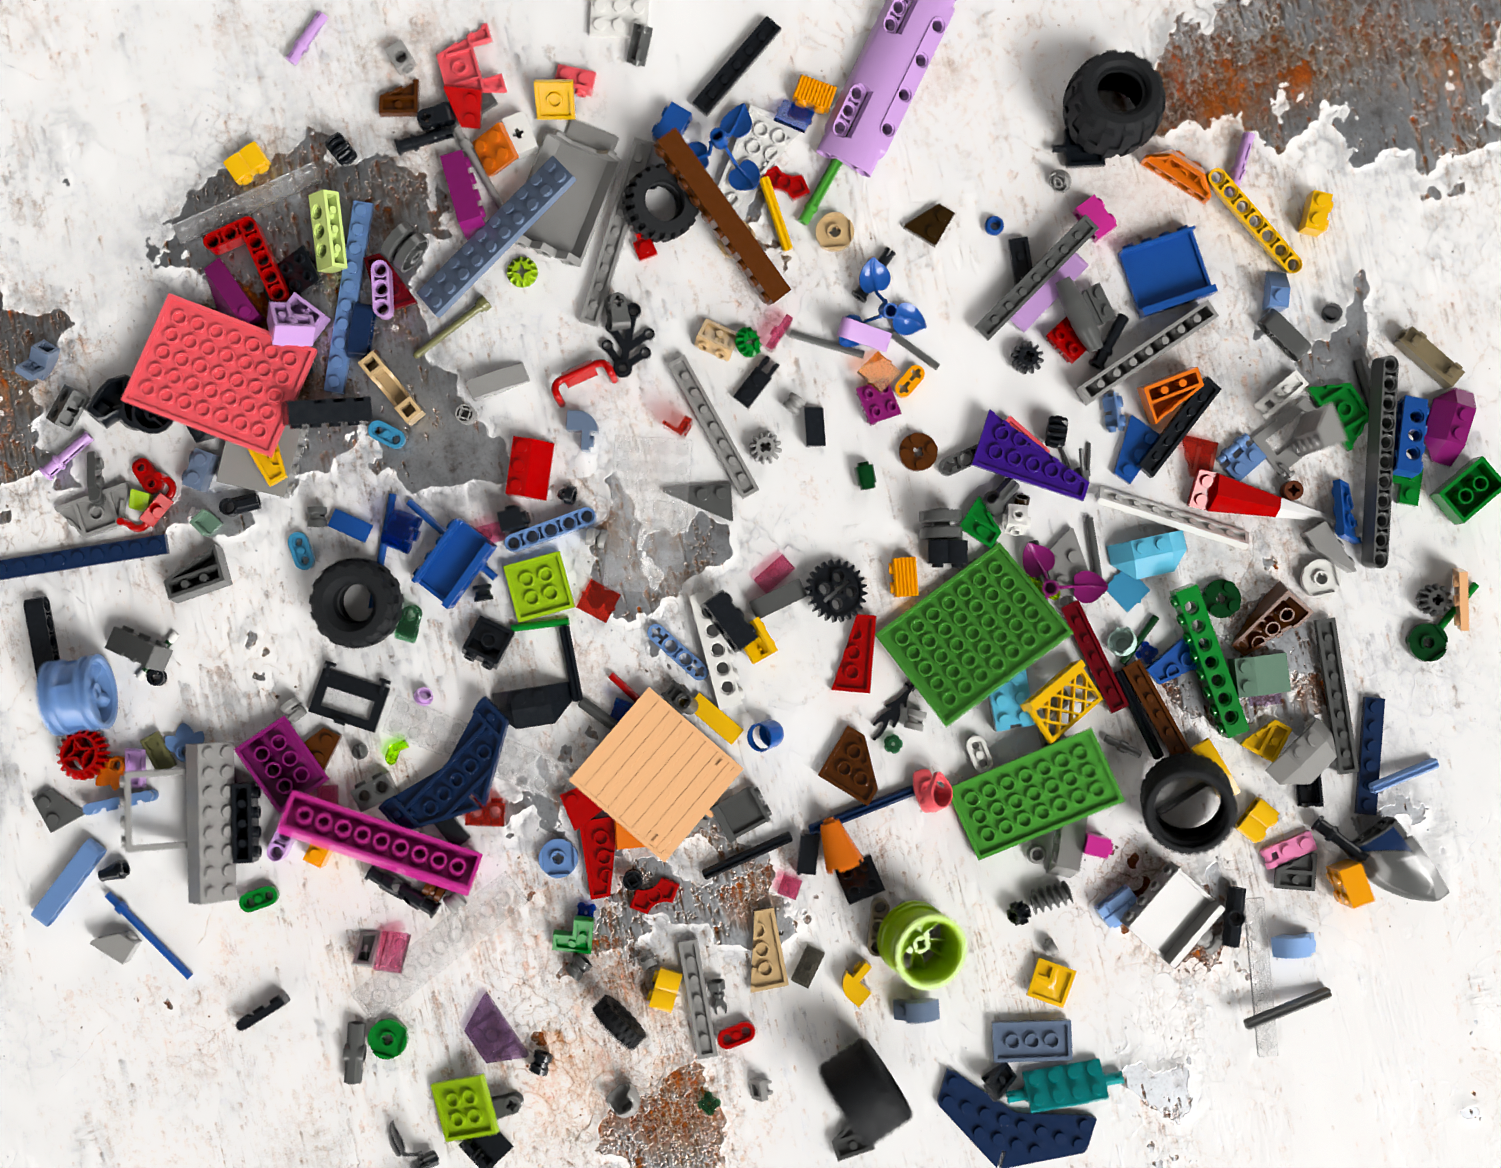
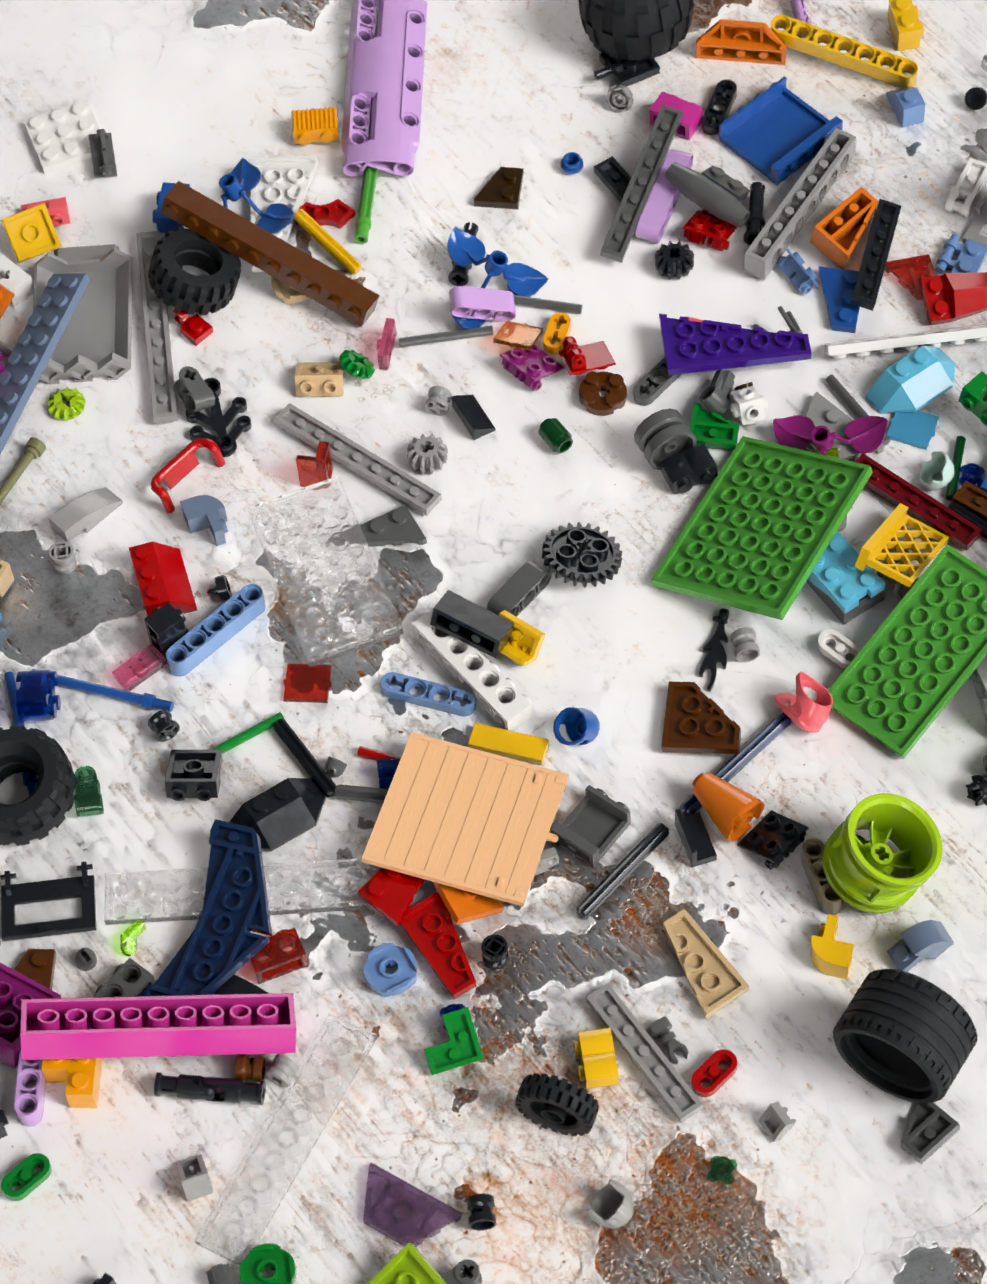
camera: 15 degrees left, 30 degrees down
clear pink plate [373,930,411,974] -> none
blue panel [411,518,498,609] -> none
lavender plate [413,687,433,706] -> none
lime plate [503,551,575,623] -> none
dark grey wheel [565,953,593,981] -> none
light grey wheel [585,526,608,549] -> none
red tile [629,877,680,914] -> none
light grey plate [639,954,658,971] -> none
dark grey piece [661,679,698,715] -> none
black plate [692,16,782,117] -> none
black hinge [733,355,780,409] -> none
clear pink plate [753,554,795,594] -> none
clear blue piece [774,99,815,133] -> none
clear pink plate [777,874,802,900] -> none
clear smoke plate [791,943,825,988] -> none
tan plate [815,212,854,252] -> none
red wing [831,614,877,694] -> none
clear green plate [884,734,903,754] -> none
light orange brick [888,557,919,598] -> none
light grey plate [1026,844,1046,864] -> none
black gear [1045,415,1068,448] -> none
dark grey beam [1257,309,1312,362] -> none
none -> dark grey hinge [325,756,347,778]
none -> hinge [558,336,616,375]
none -> black beam [702,80,737,135]

